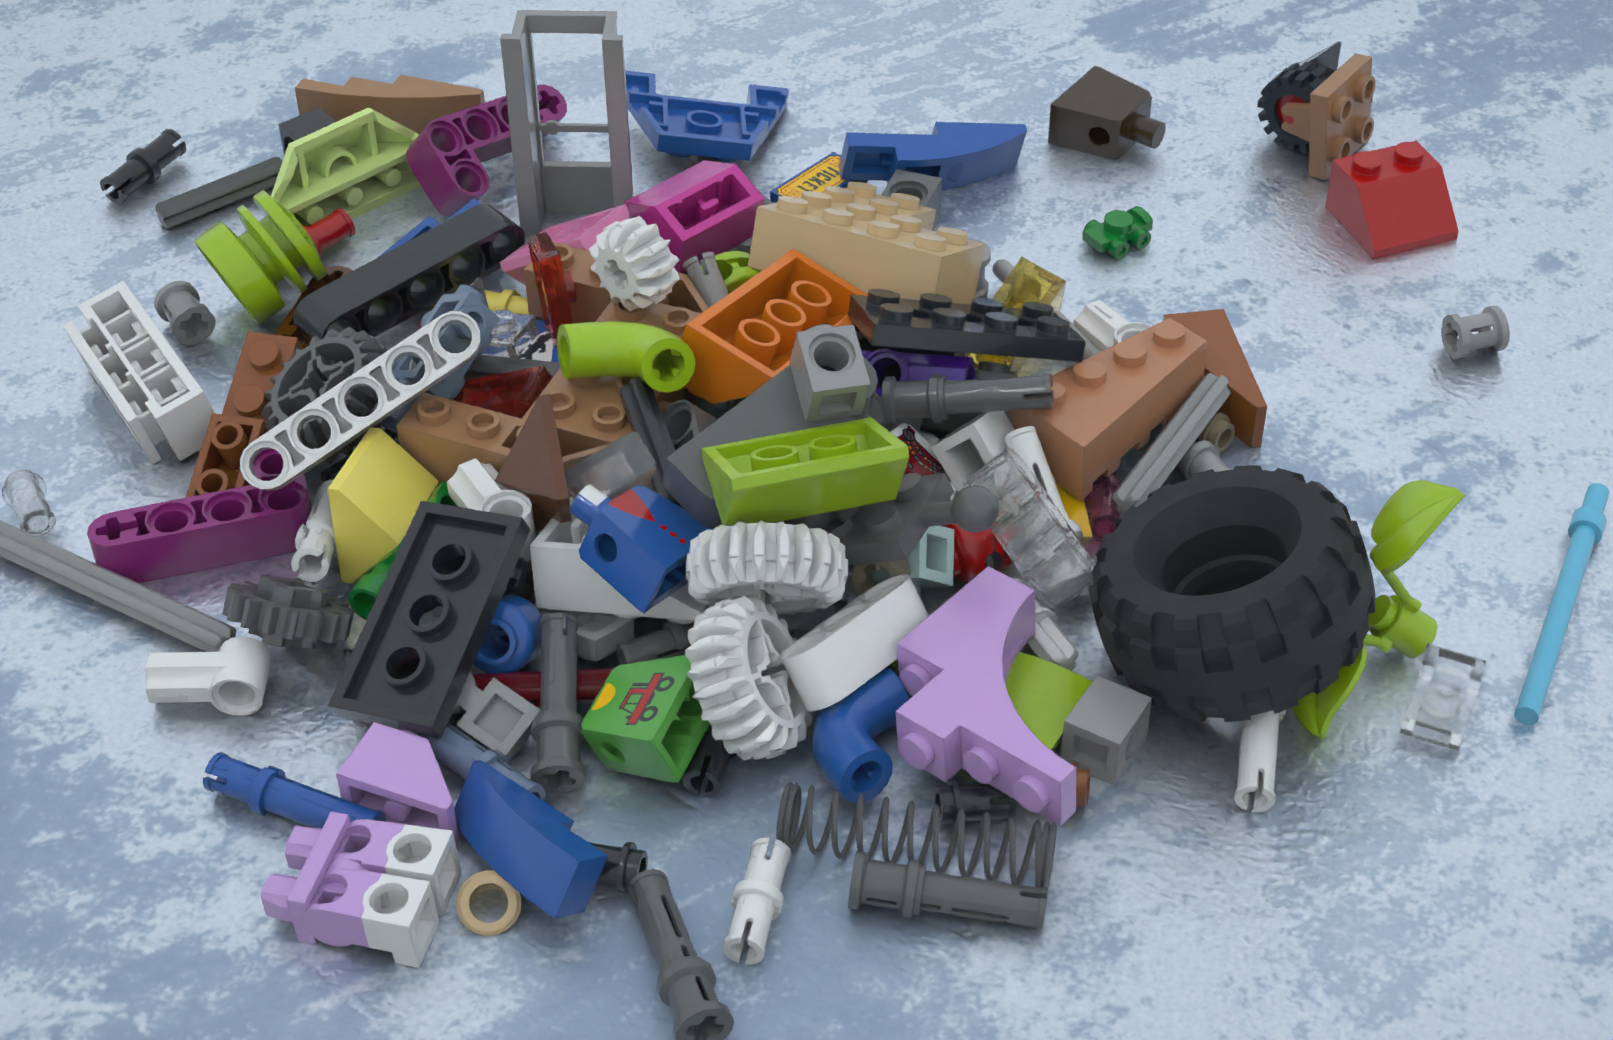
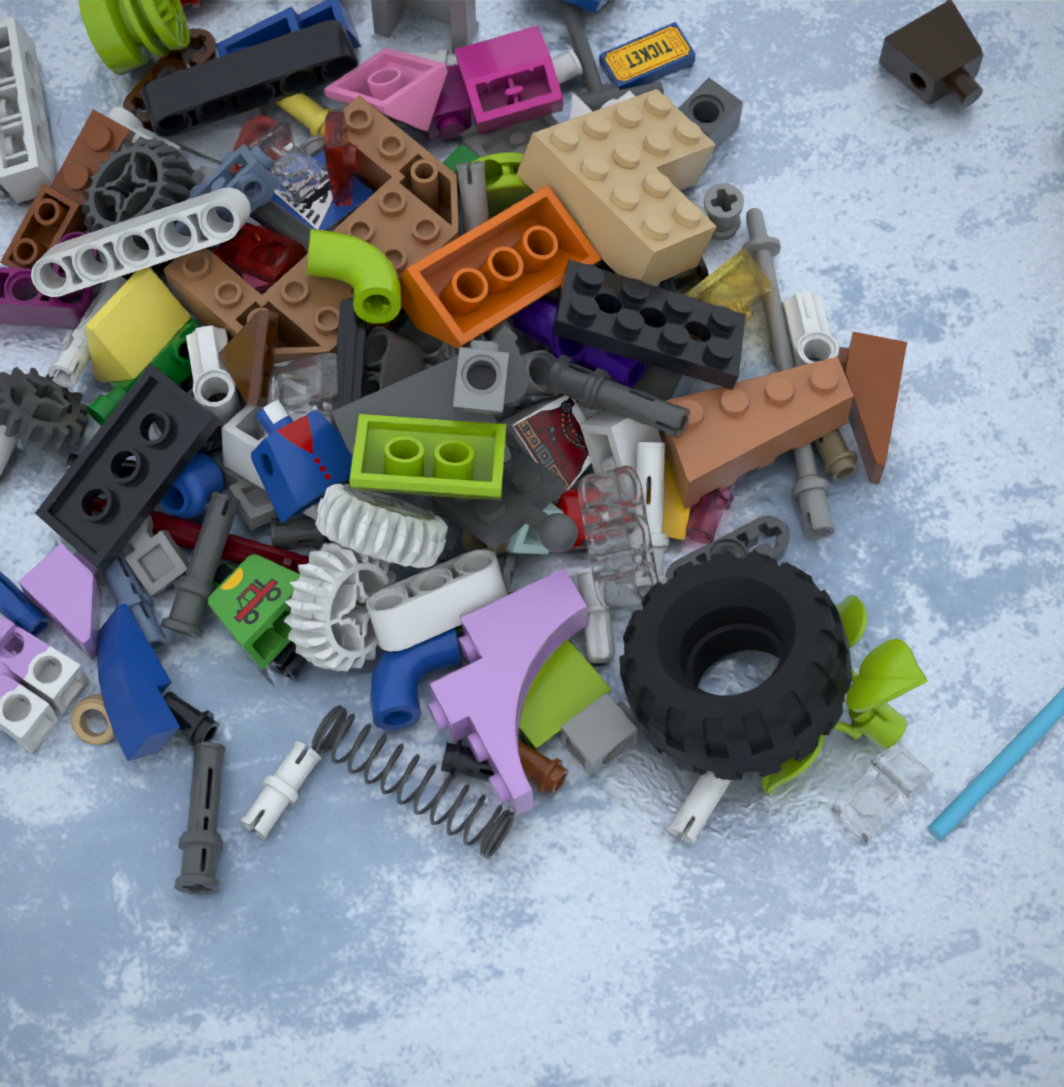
camera: 20 degrees right, 25 degrees up
light grey bush [154,281,215,345] -> none
white gear [589,216,680,312] -> none
blue slope [839,122,1027,191] -> none
dark grey pin [848,851,1048,930] -> none
green piece [1082,206,1153,259] -> none
light grey axle [1112,373,1231,515] -> none

